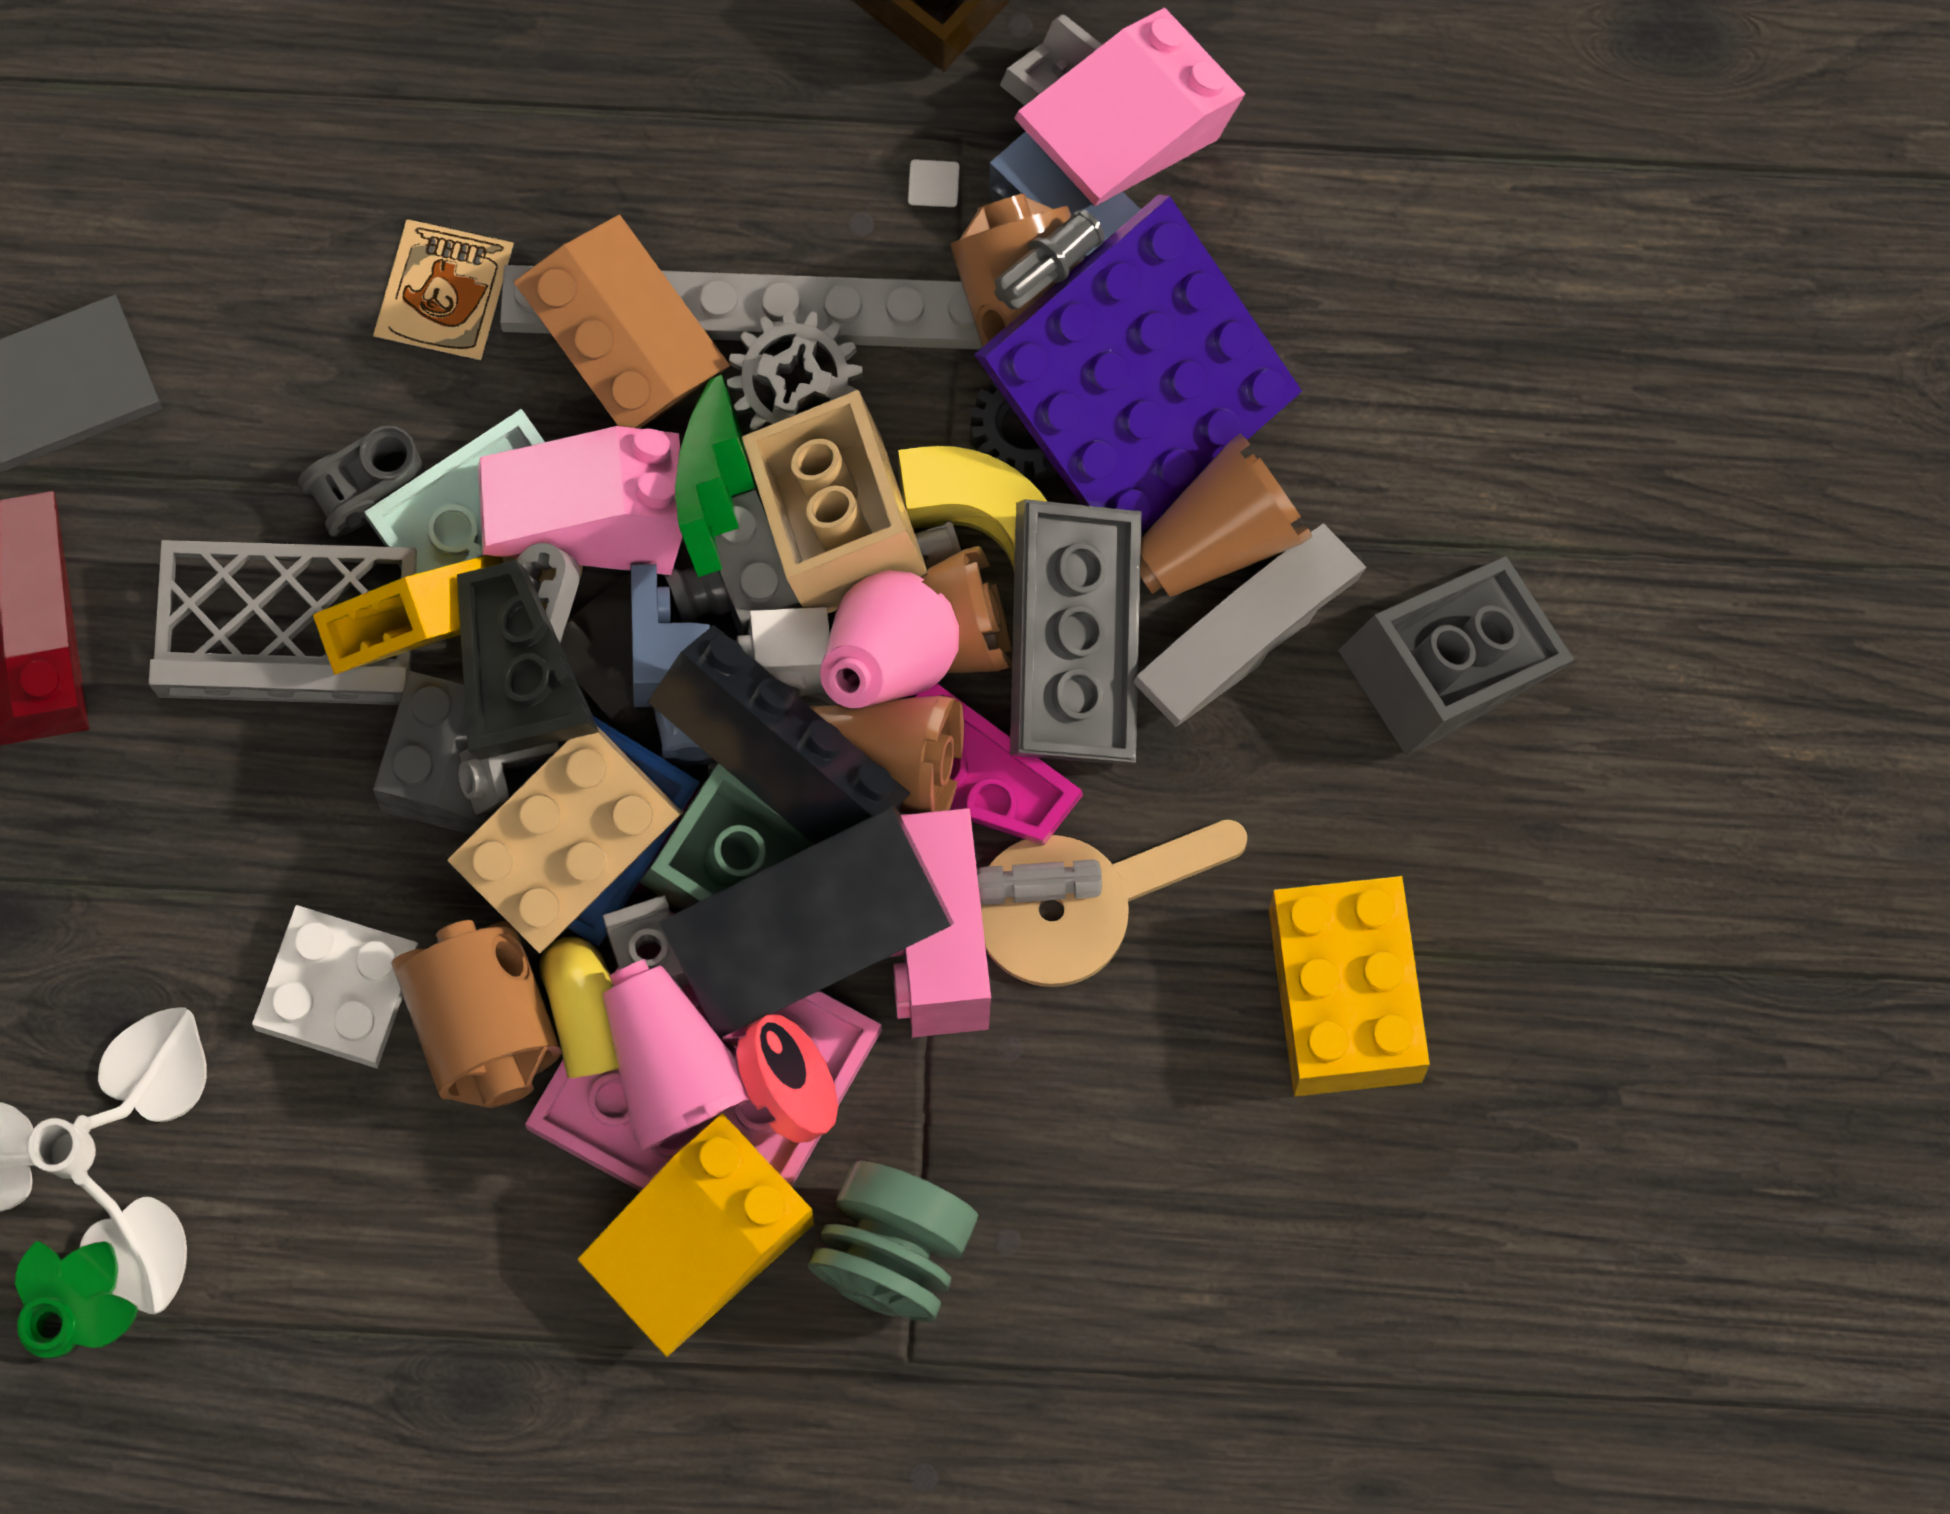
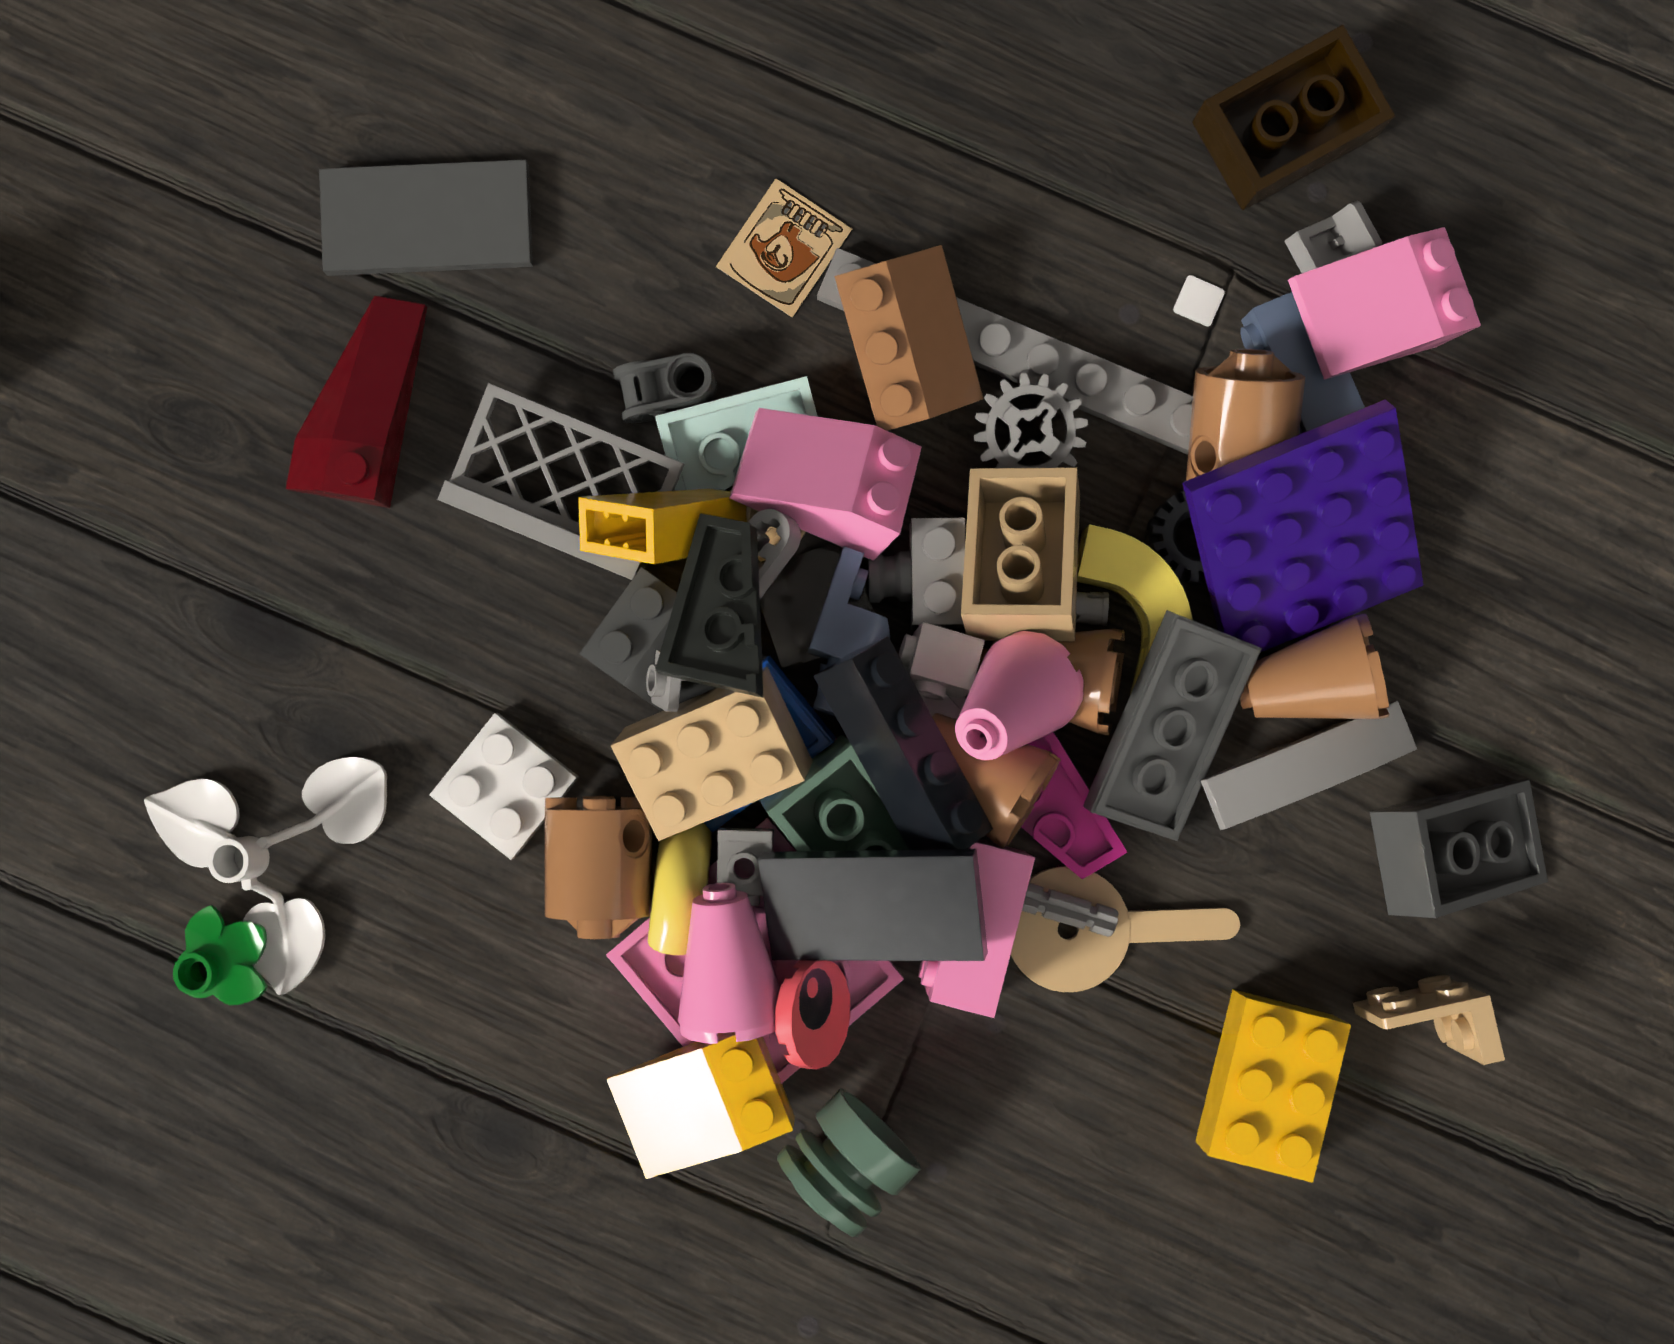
camera: 20 degrees right, 15 degrees up
green slope [675,375,756,577] -> none
dark grey axle [994,210,1105,309] -> none
none -> tan bracket [1353,975,1505,1065]

